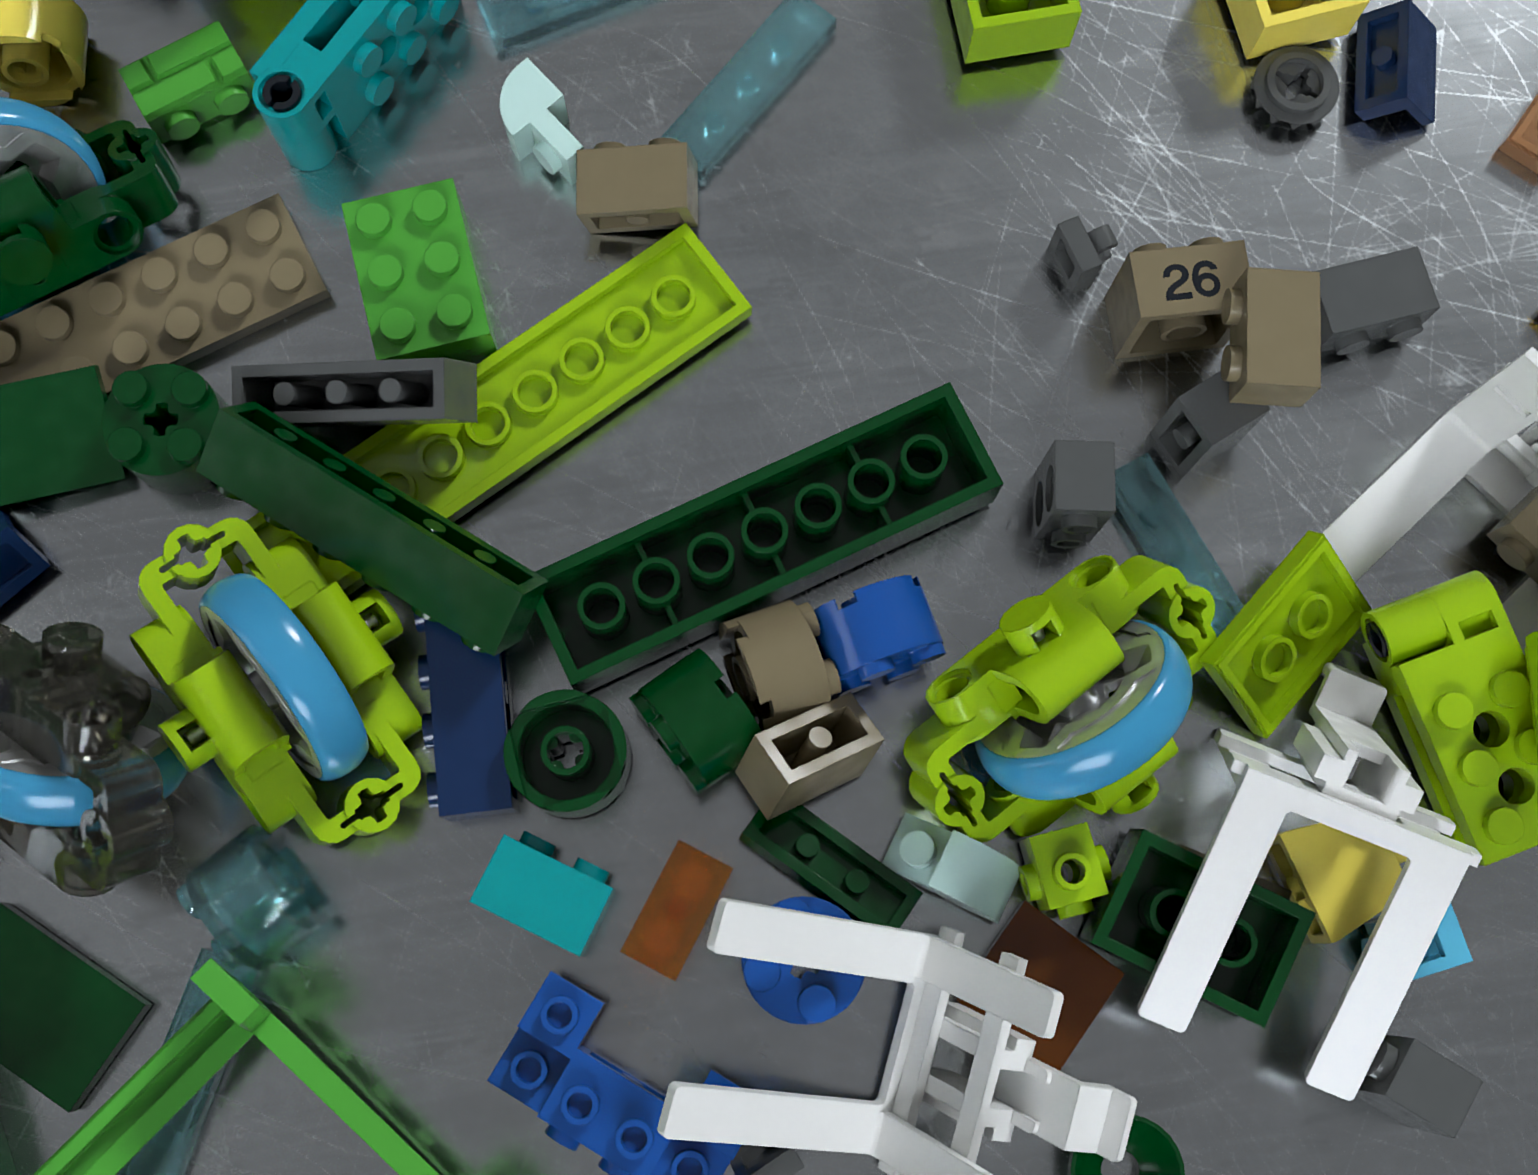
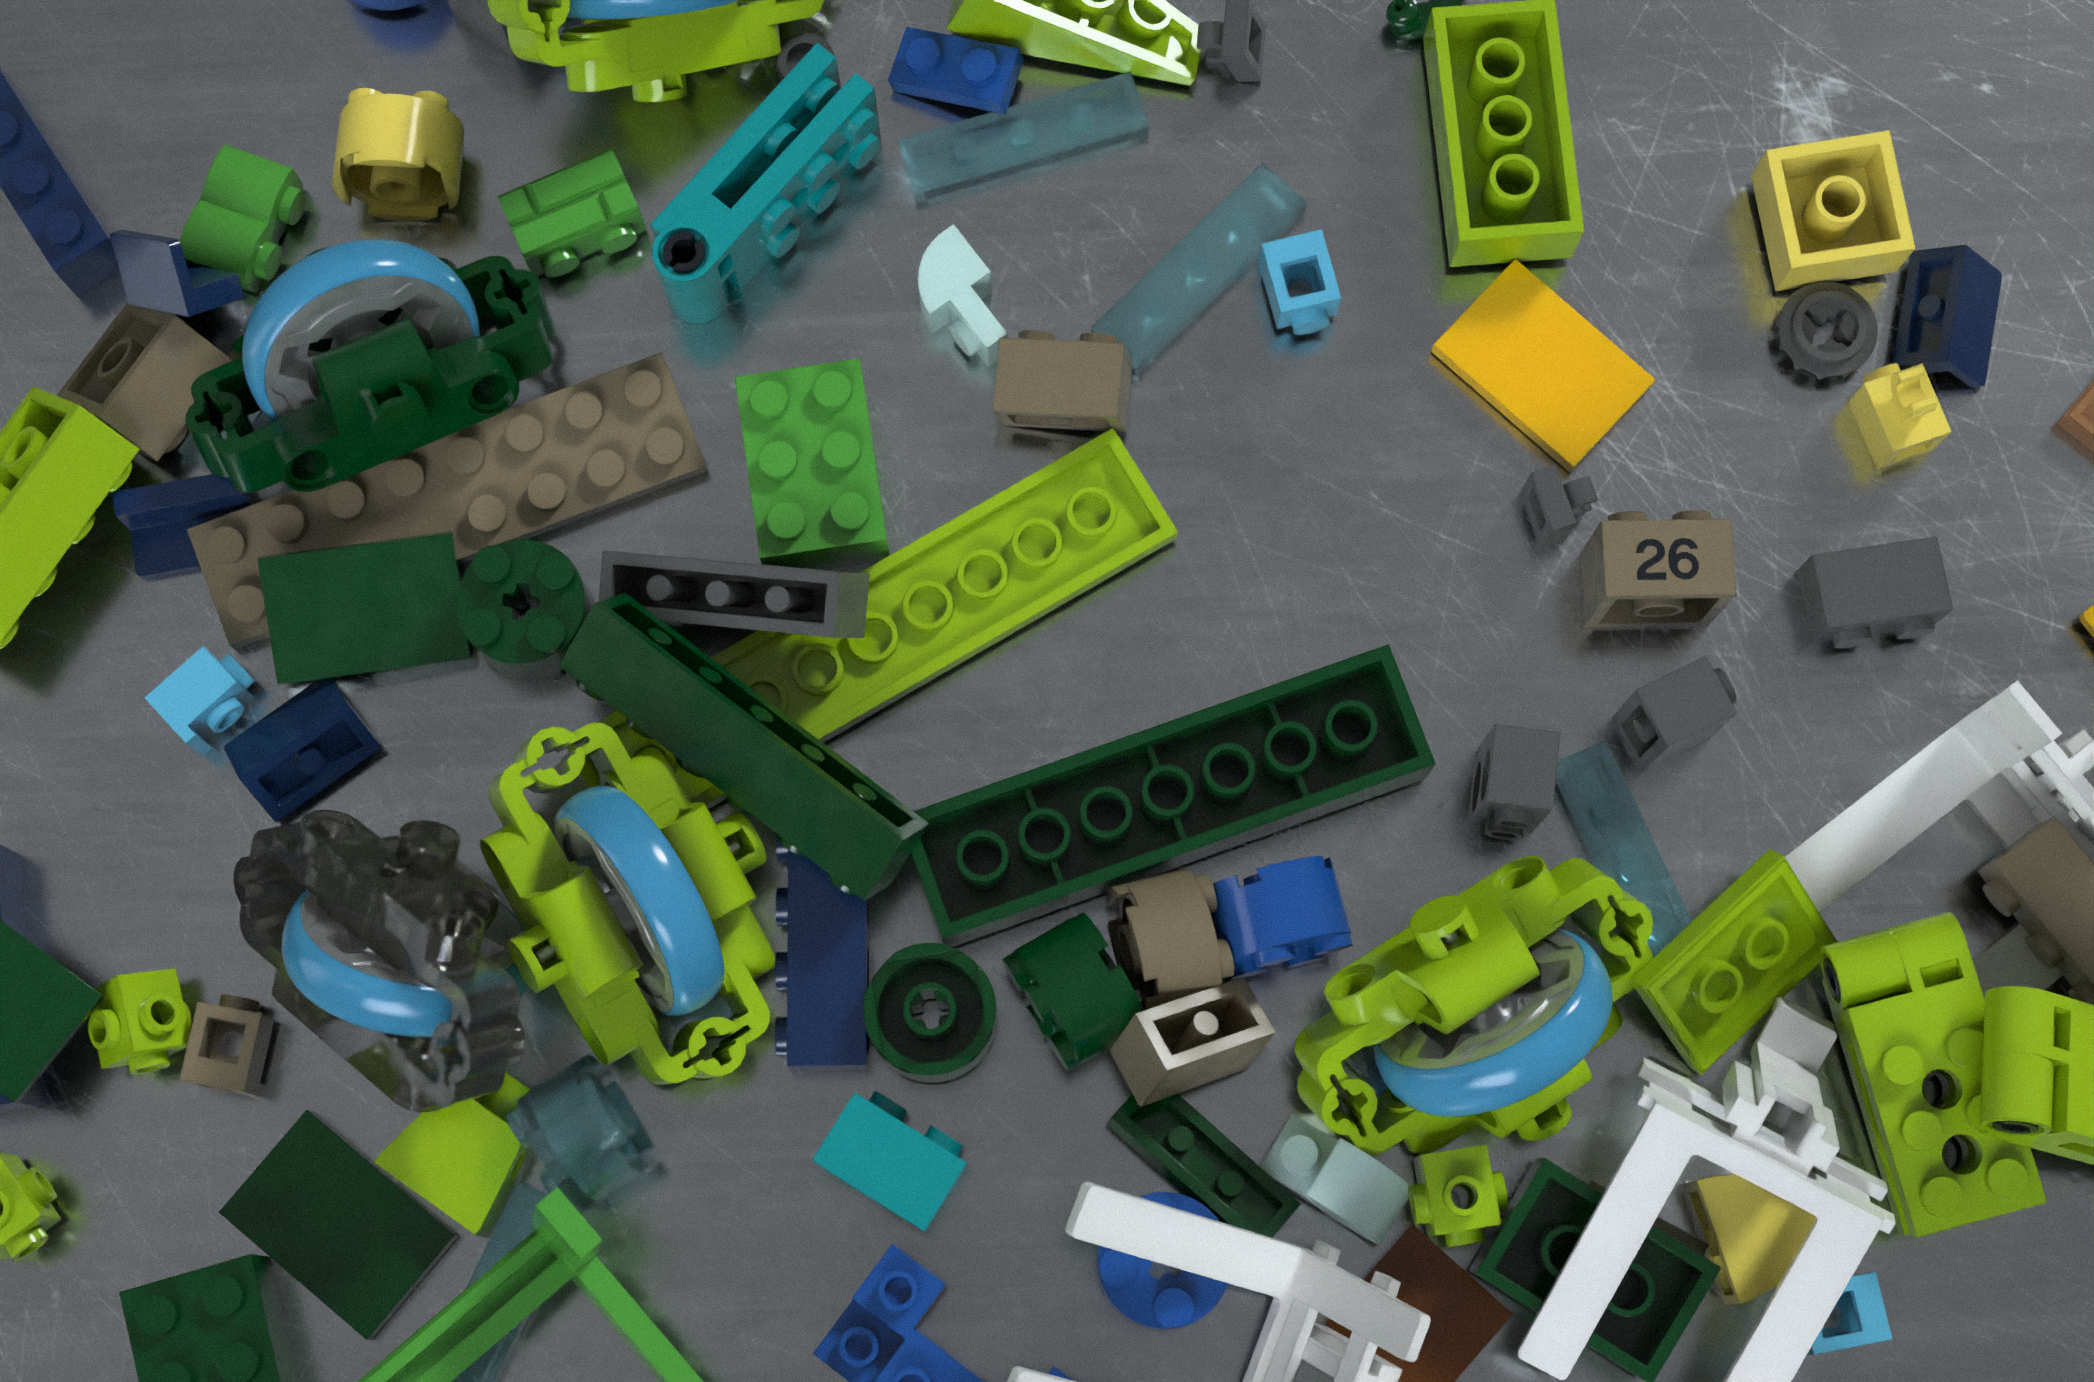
camera: 10 degrees right, 0 degrees up
clear orange brick [620,840,734,981] -> none
dark tan brick [1221,267,1321,407] -> none
none -> lime torso [374,1069,535,1238]
none -> medium azure brick [1257,229,1341,335]
none -> yellow tile [1431,259,1656,473]
none -> light yellow brick [1848,363,1952,470]

